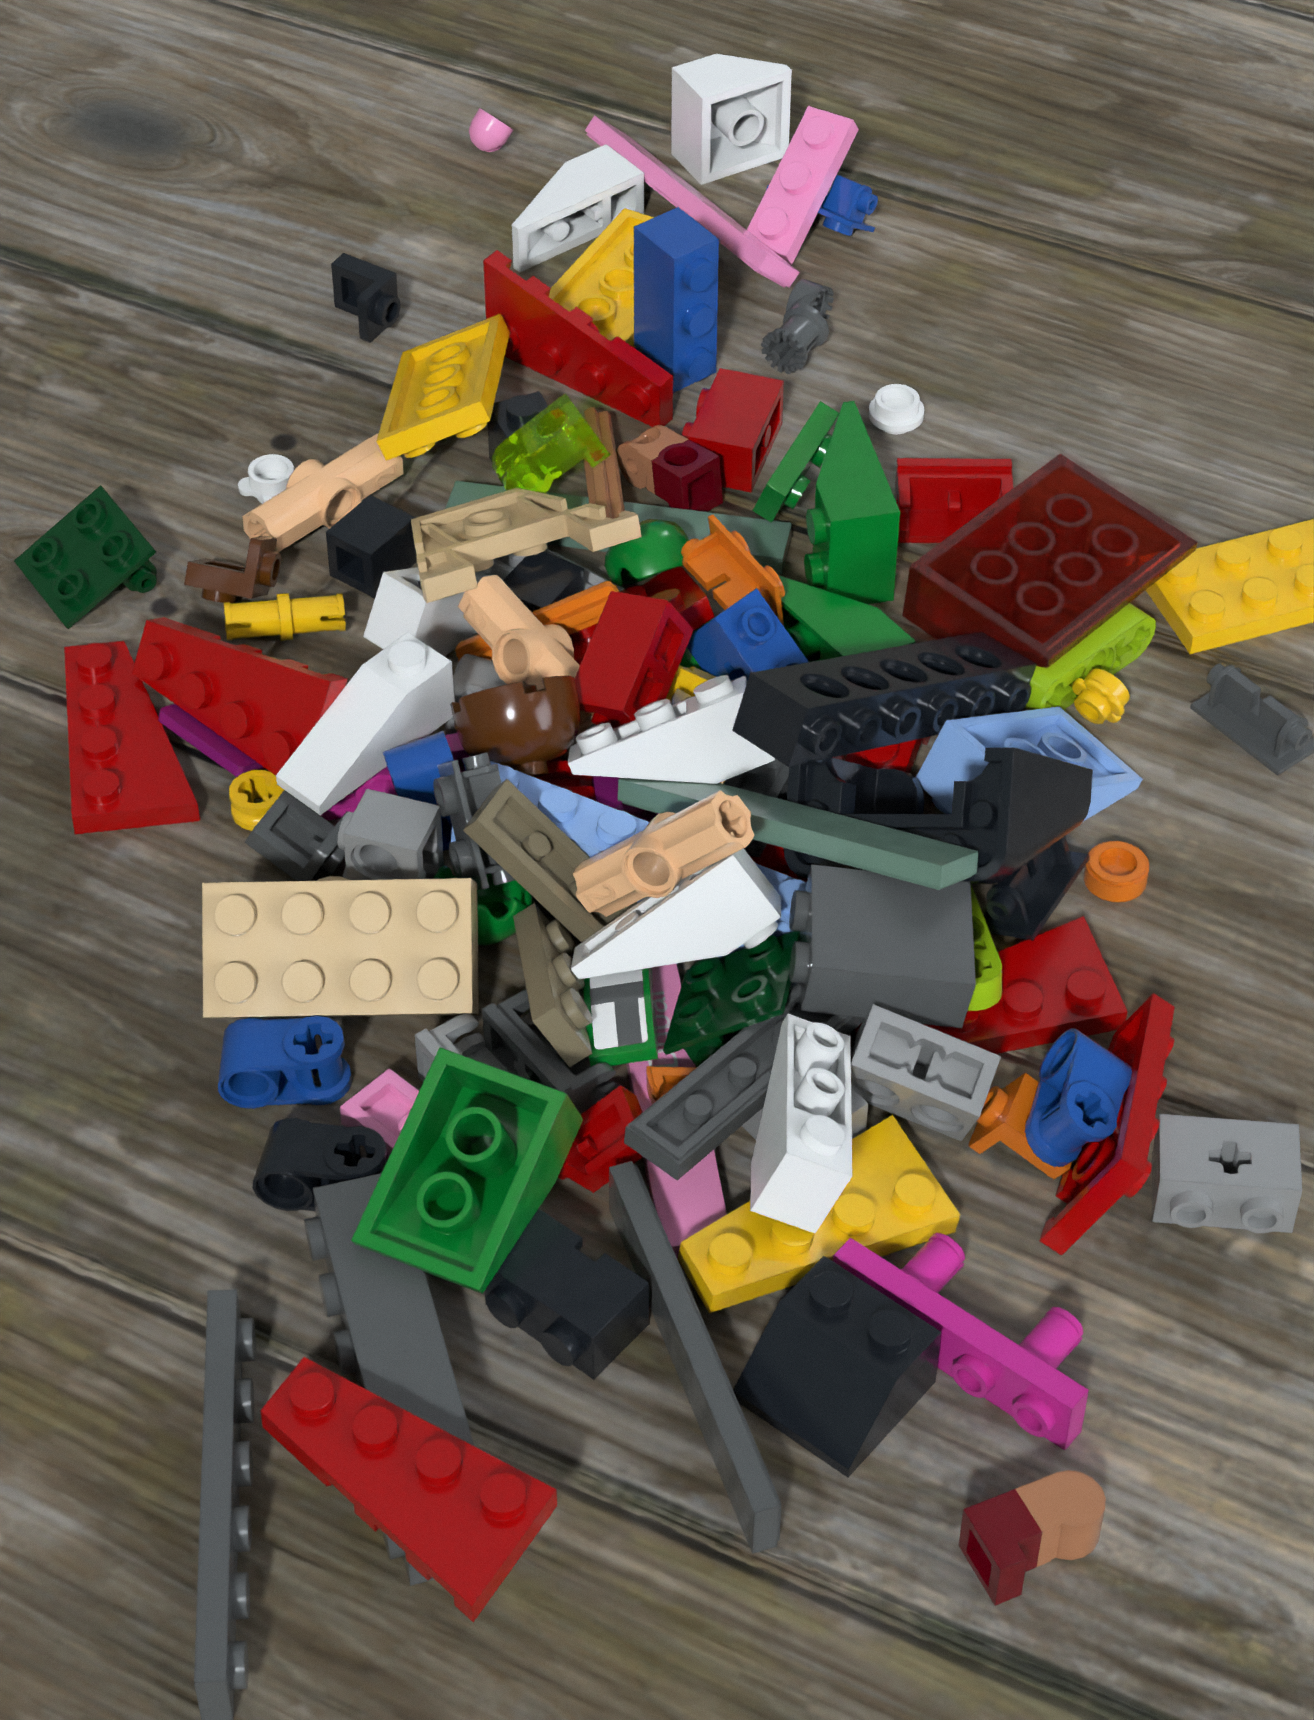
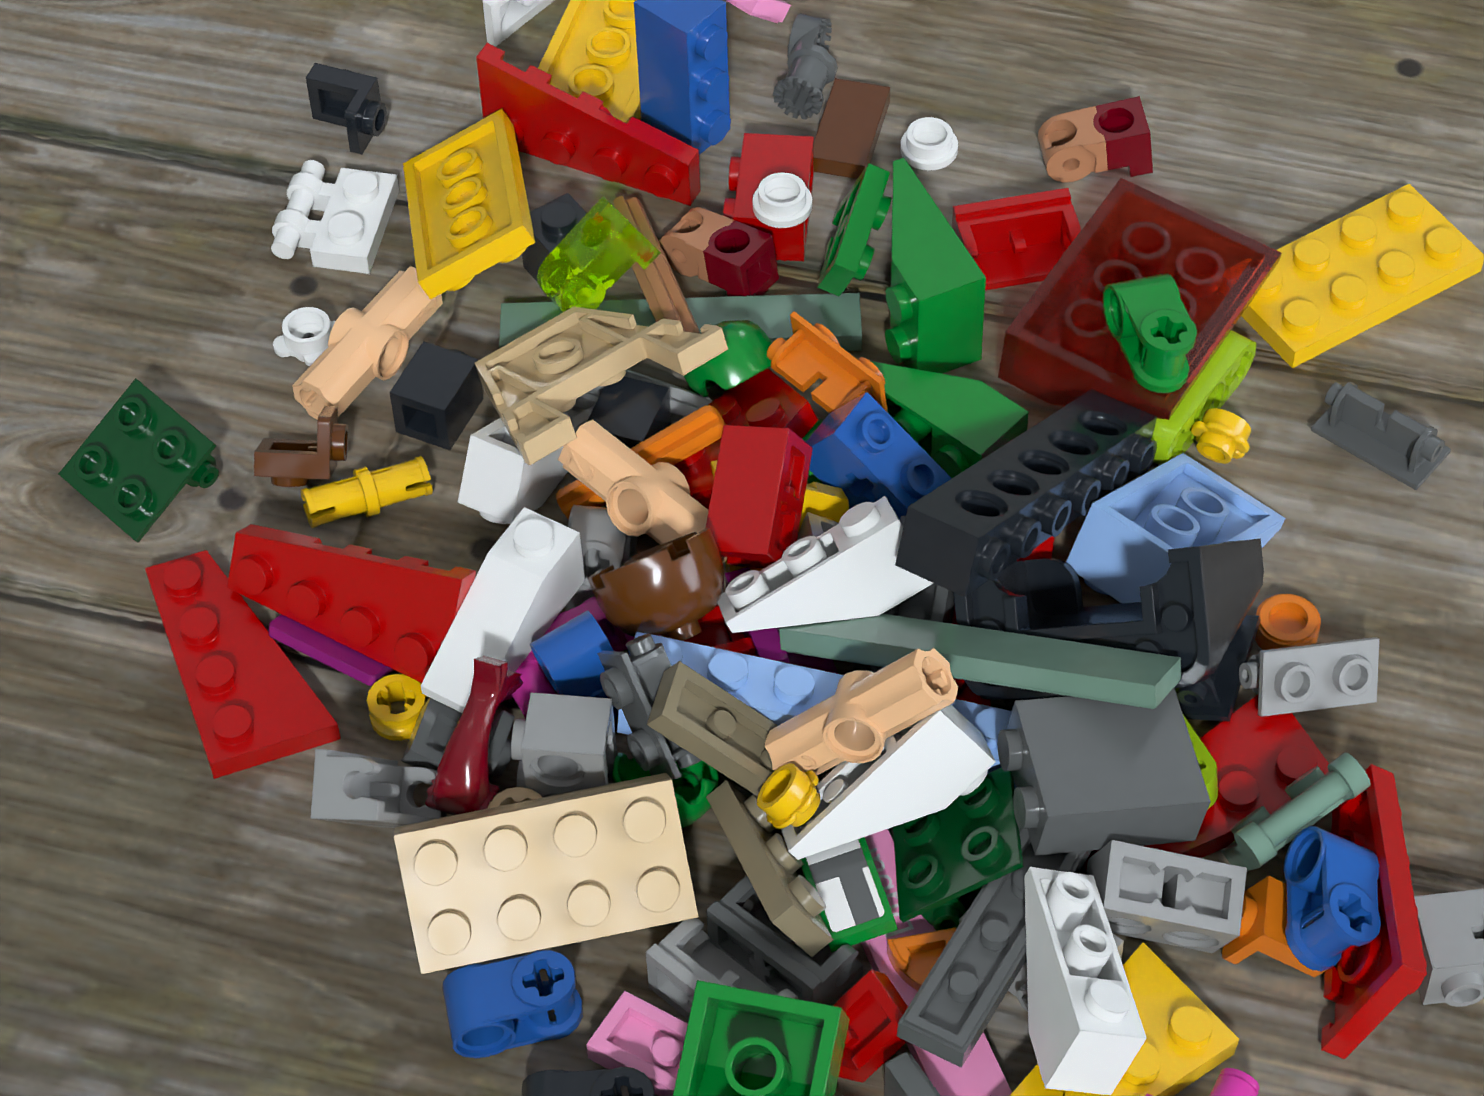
camera: 10 degrees left, 5 degrees up
none -> white plate [271,160,399,274]
none -> light grey hinge [311,749,447,828]
none -> dark red animal [425,655,524,815]
none -> white plate [753,172,812,228]
none -> yellow plate [757,763,820,829]
none -> reddish brown tile [814,78,890,179]
none -> leg [1038,96,1153,183]
none -> green piece [1103,273,1197,393]
none -> sand green plate [1221,752,1371,871]
none -> light grey hinge [1239,637,1379,717]

